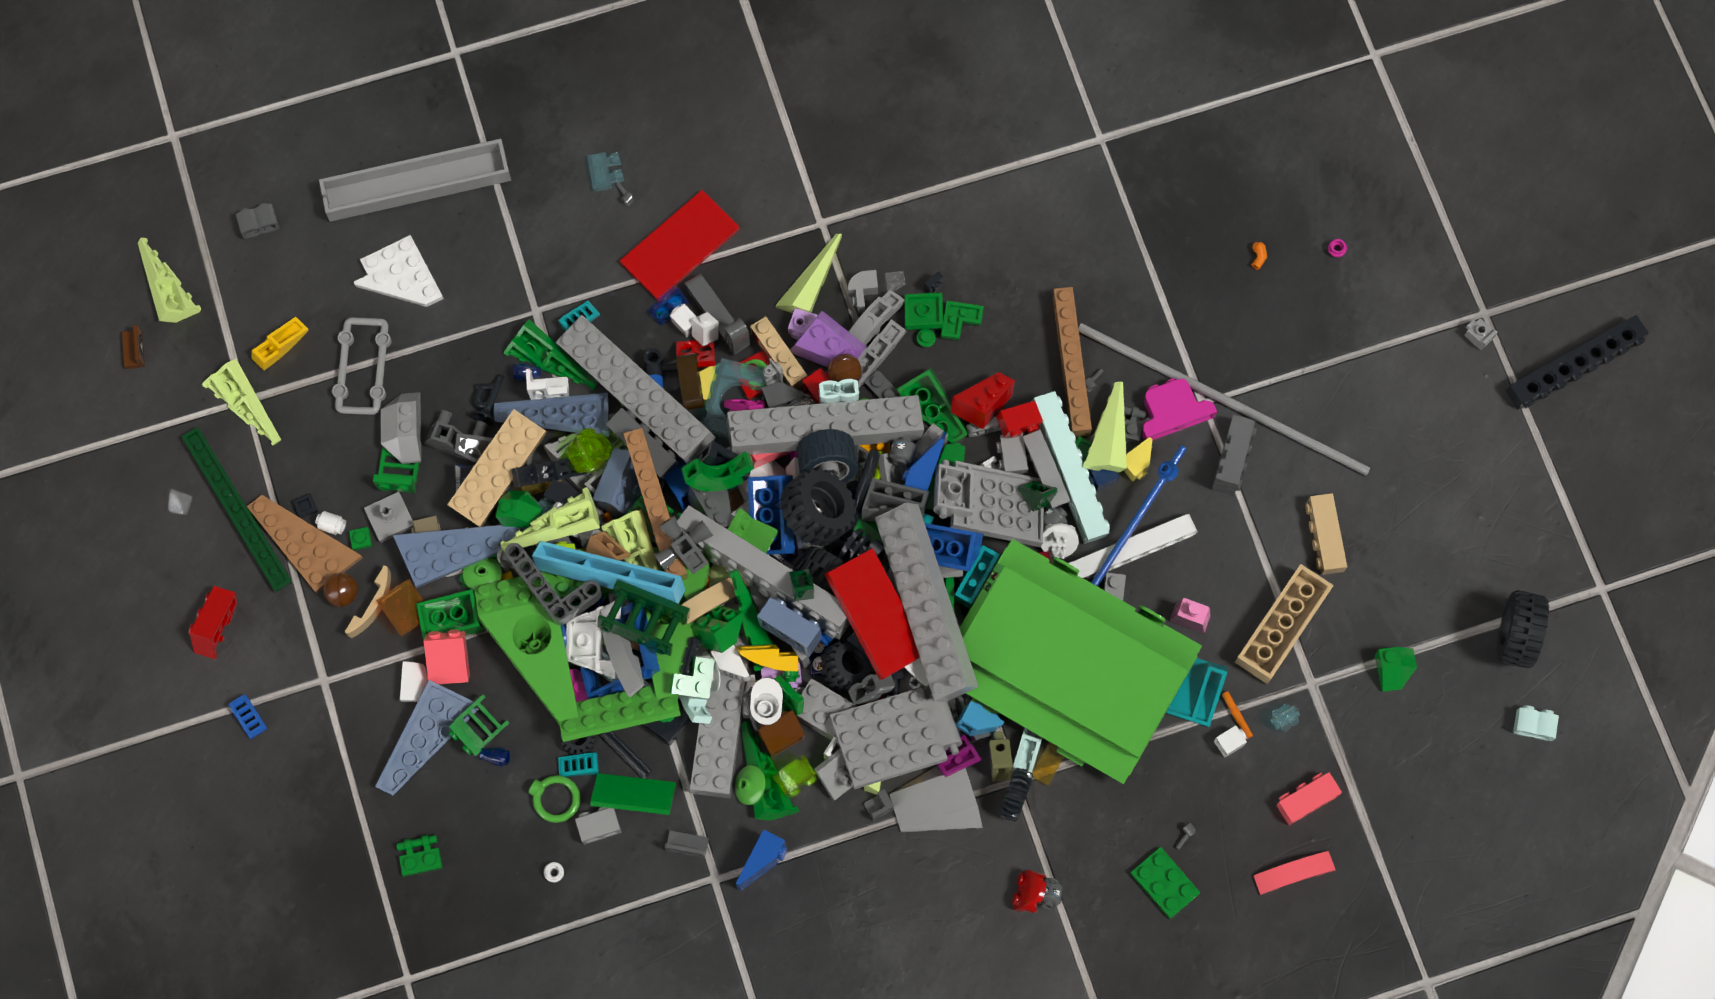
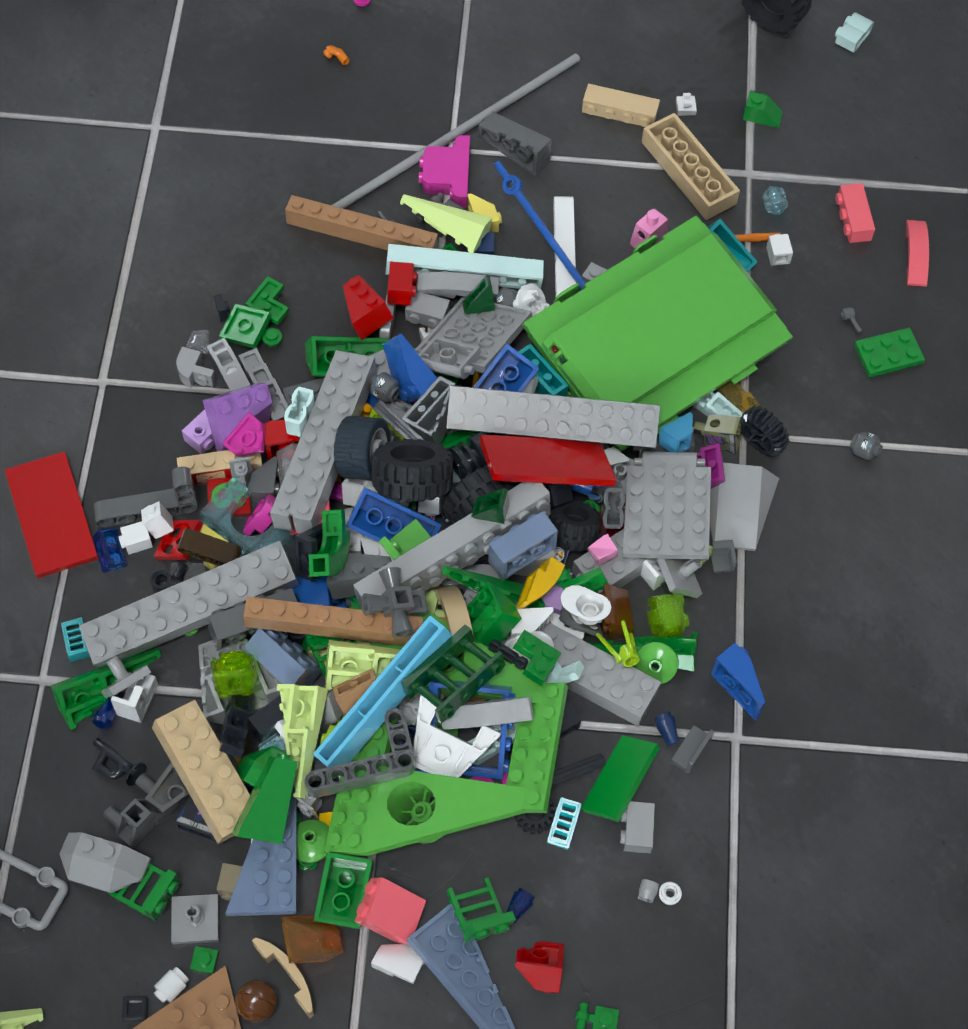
camera: 70 degrees left, 10 degrees down
sand blue wing [494,393,609,437] -> none
bright green piece [528,775,580,823] -> none
yellowish green wedge [776,234,842,313] -> none
reddish brown piece [828,353,862,382] -> none
red slope [1012,870,1046,913] -> none
none -> light grey tile [101,656,151,698]
none -> dark pink plate [222,412,265,457]
none -> green slope [232,753,298,844]
none -> red slope [515,941,564,993]
none -> bright pink slope [588,534,618,566]
none -> lime plant [596,620,640,667]
none -> light grey hose [638,879,659,903]
none -> dark blue cone [654,712,680,746]
none -> white tile [676,93,697,116]

